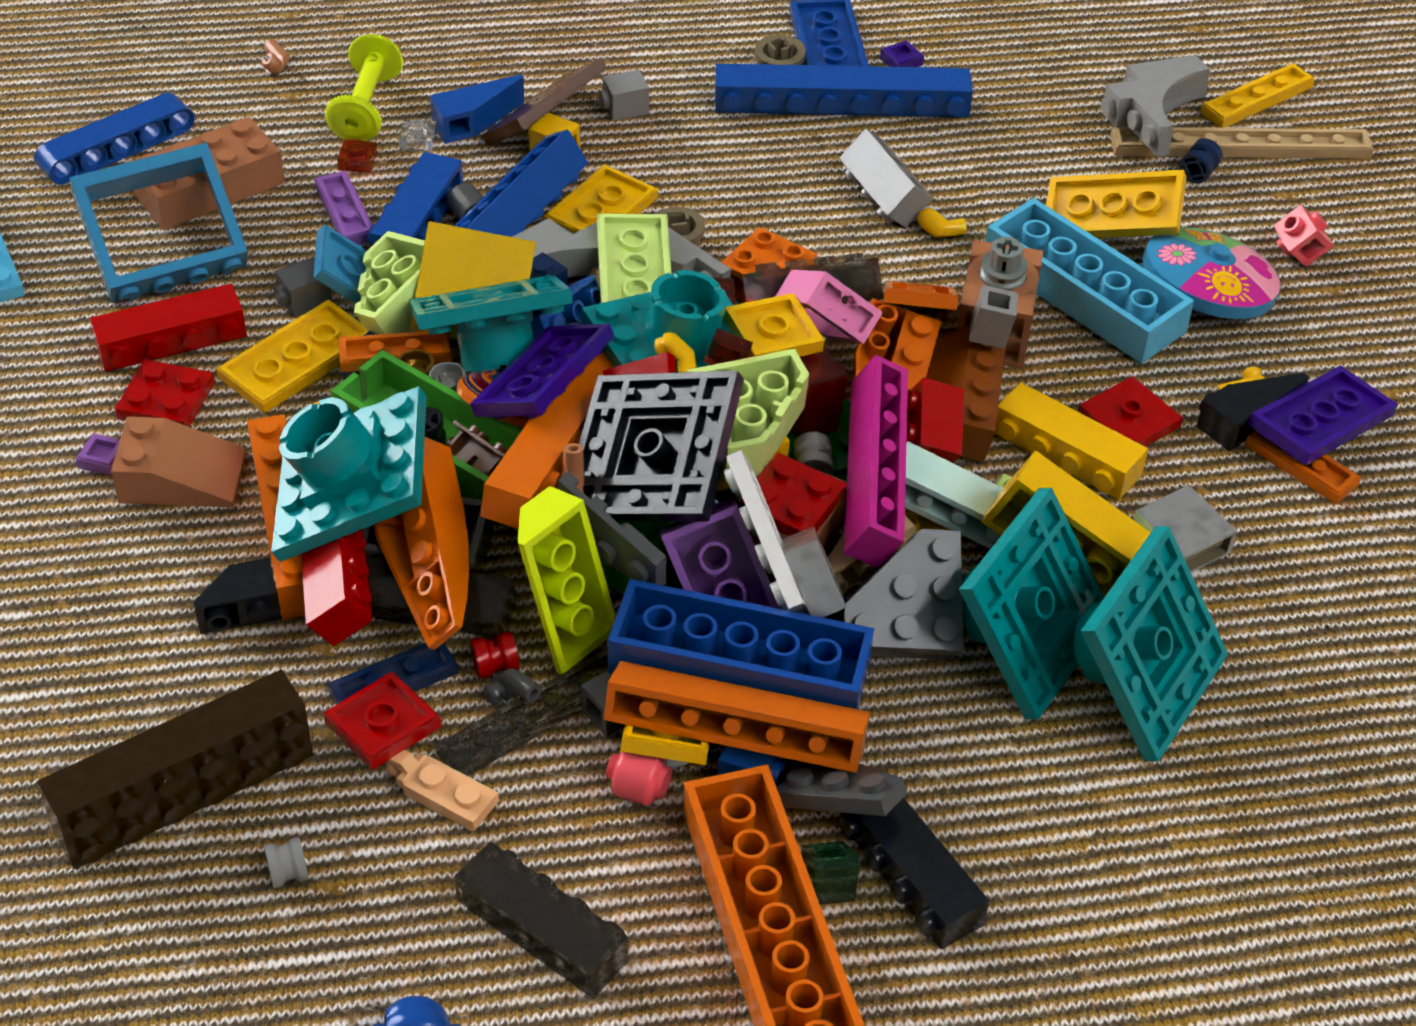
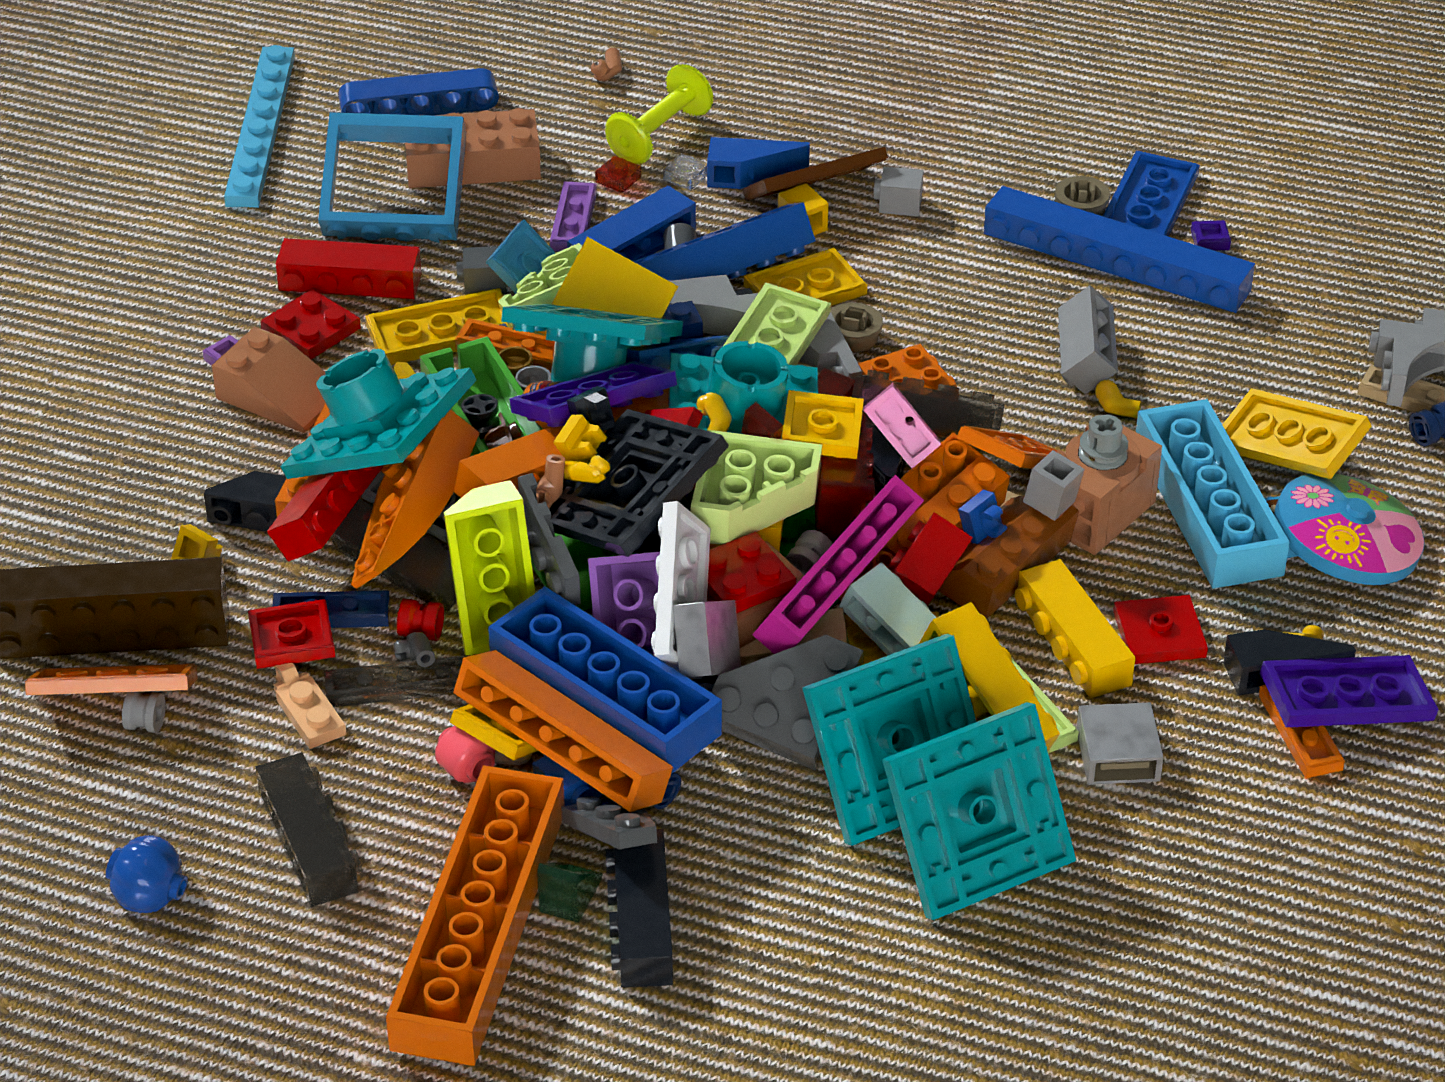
camera: 30 degrees right, 5 degrees down
none -> orange tile [25,663,198,695]
none -> yellow tile [171,524,223,560]
none -> yellow tile [553,415,607,463]
none -> yellow arm [564,455,610,484]
none -> black tile [566,386,615,432]
none -> blue tile [958,489,1007,544]

